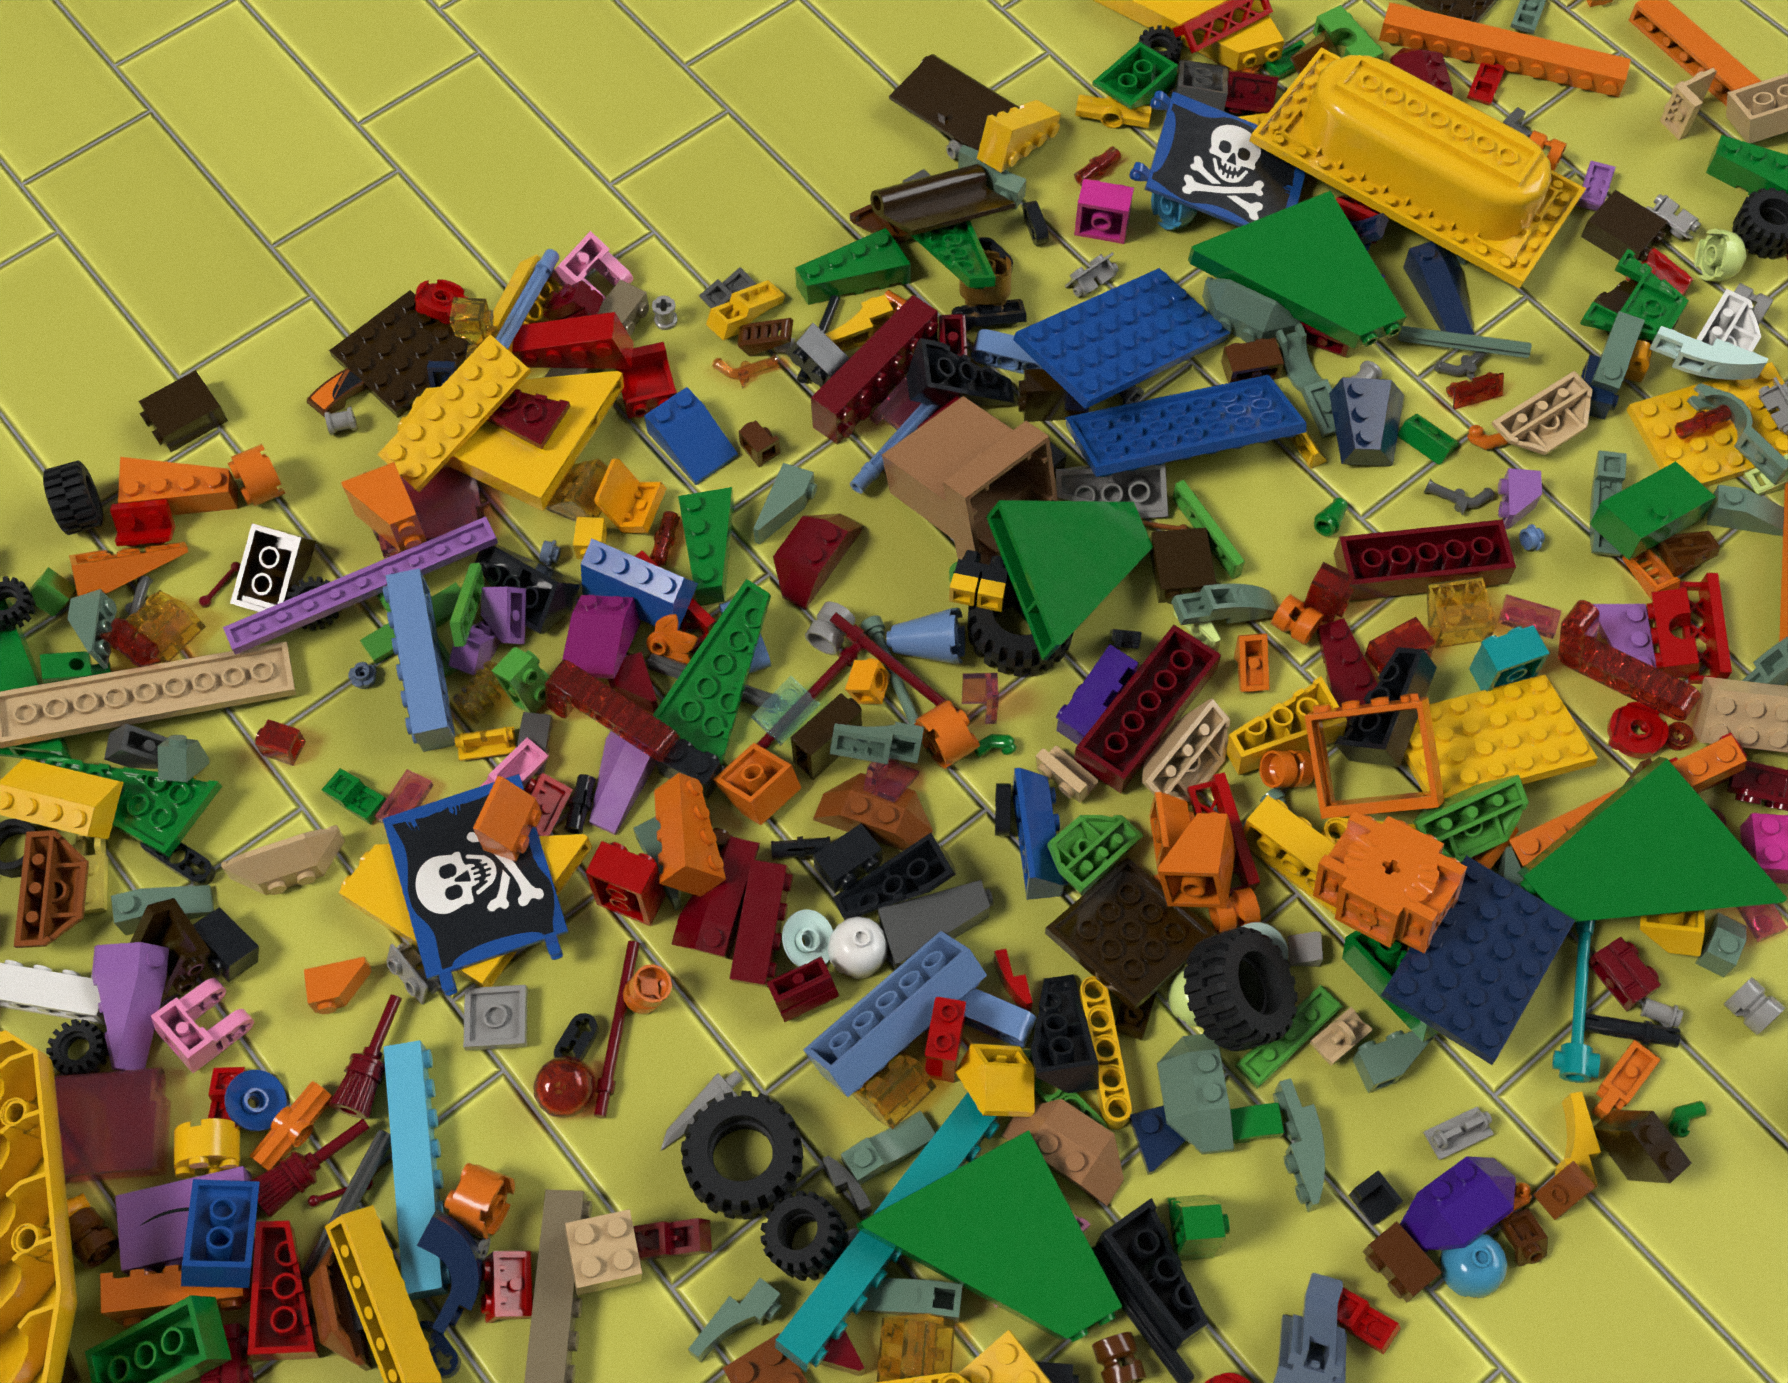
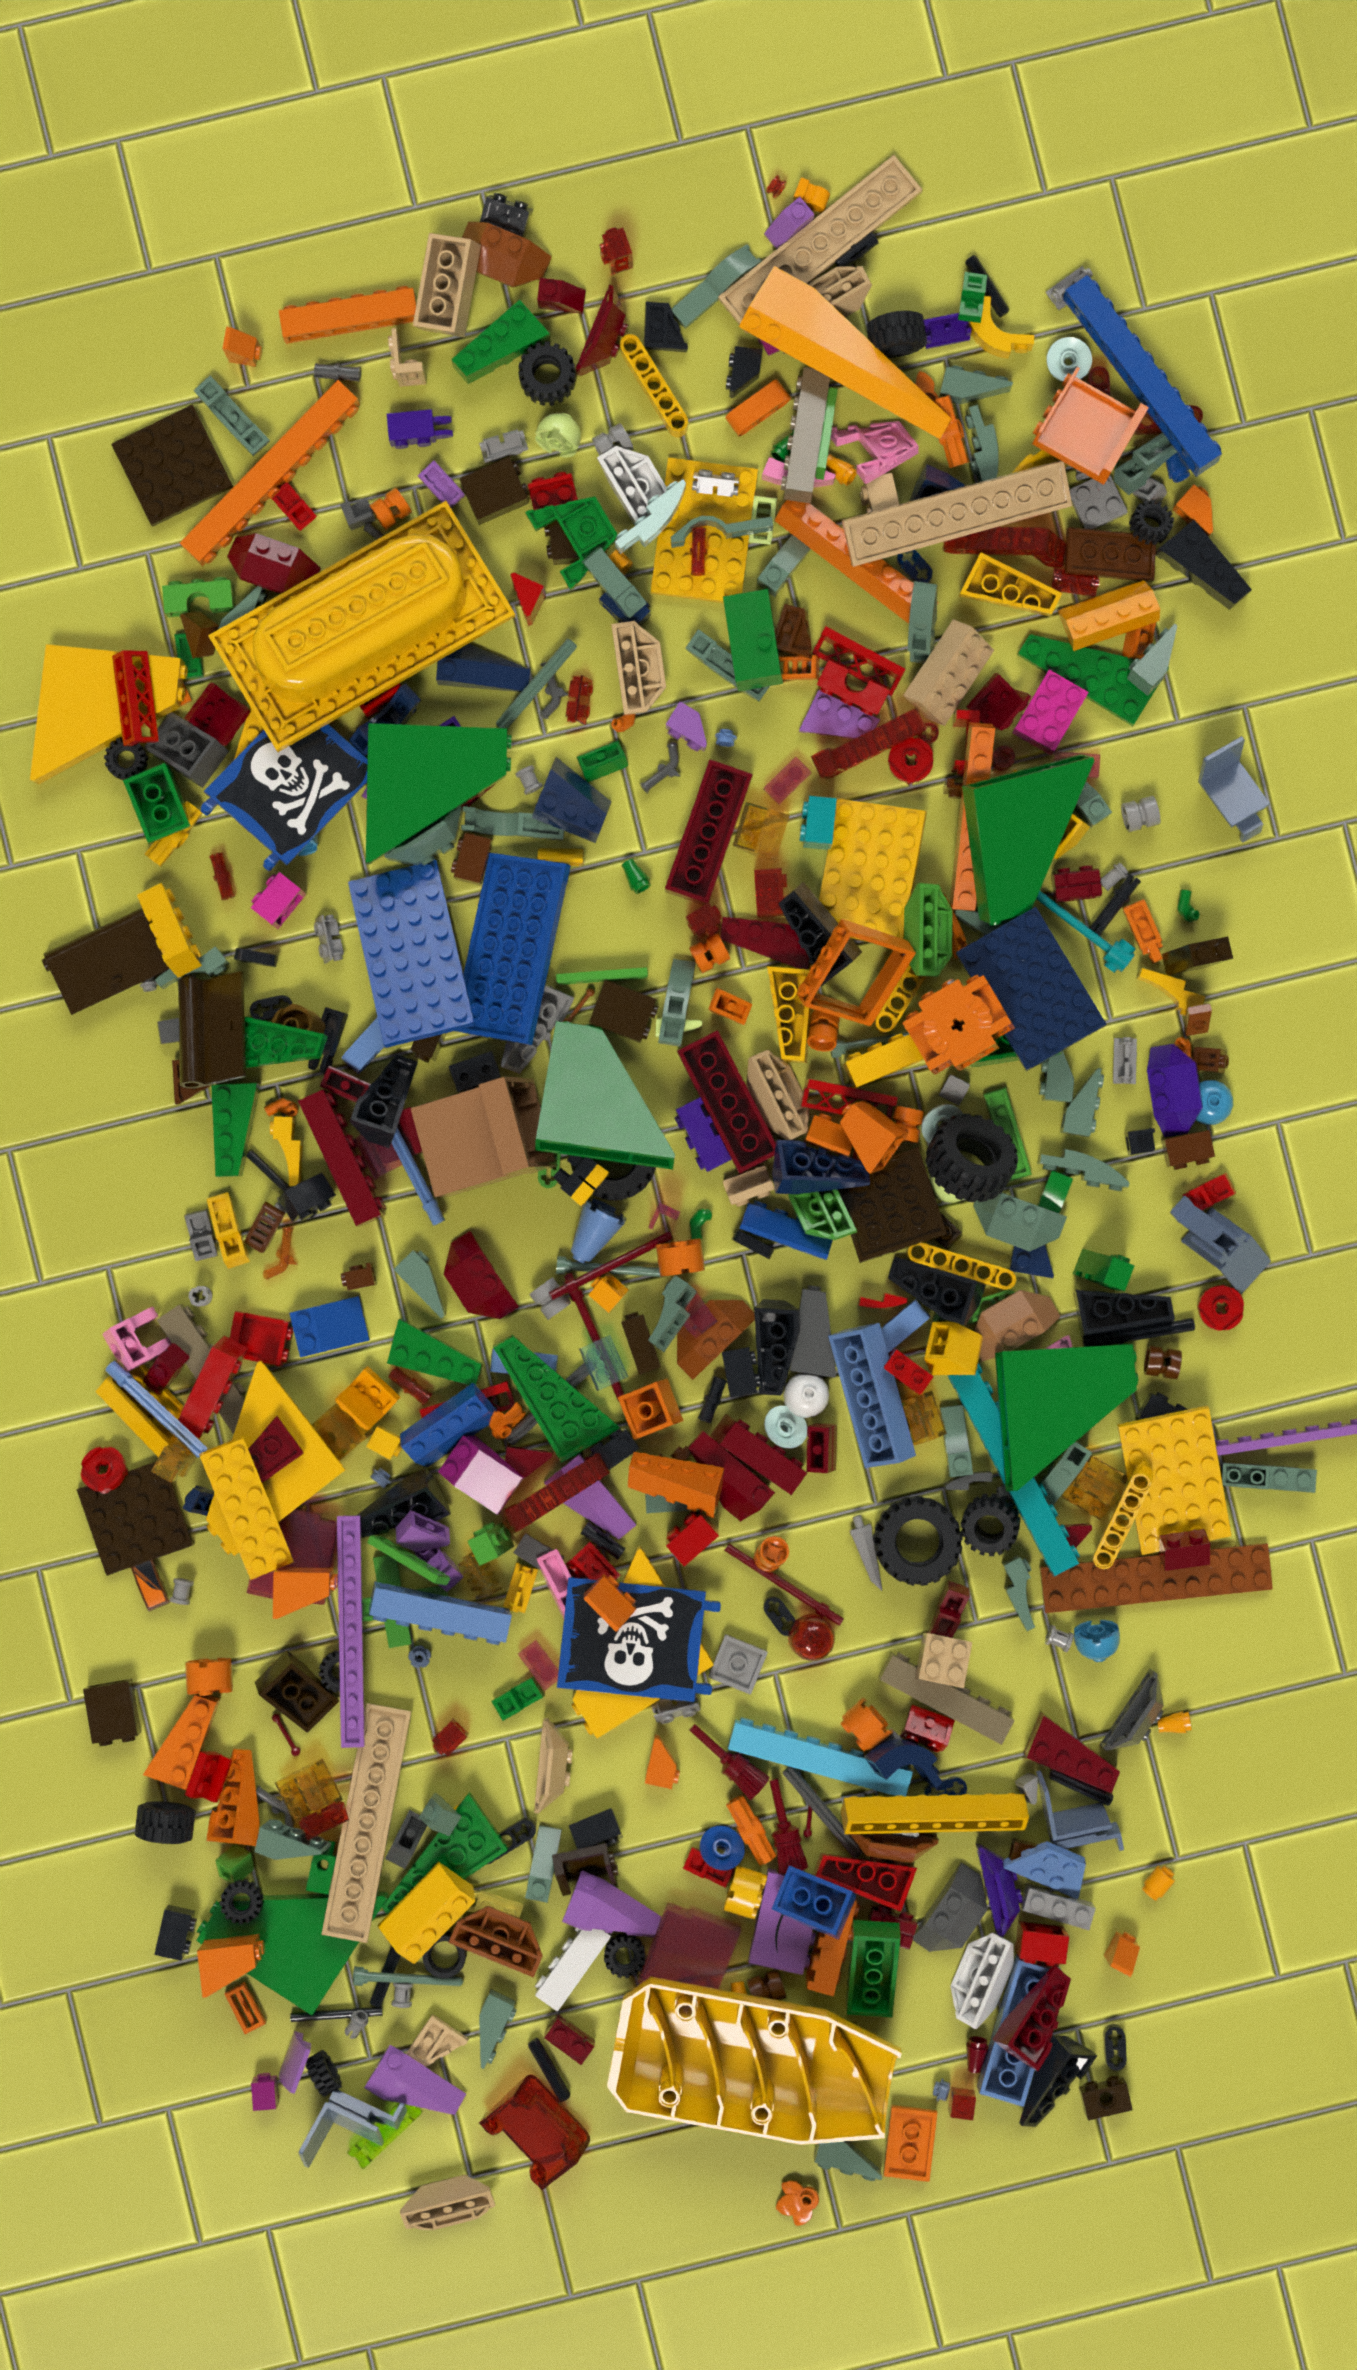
camera: 65 degrees left, 25 degrees up
bright pink brick [151,978,254,1073] -> none
black hinge [1110,629,1142,649] -> none
tan hips [1310,1007,1373,1066] -> none
none -> dark grey pin [314,363,362,382]
none -> dark purple hinge [386,409,453,449]
none -> red slope [510,572,546,626]
none -> dark blue wedge [772,1140,870,1194]
none -> sand green slope [1060,1068,1104,1137]

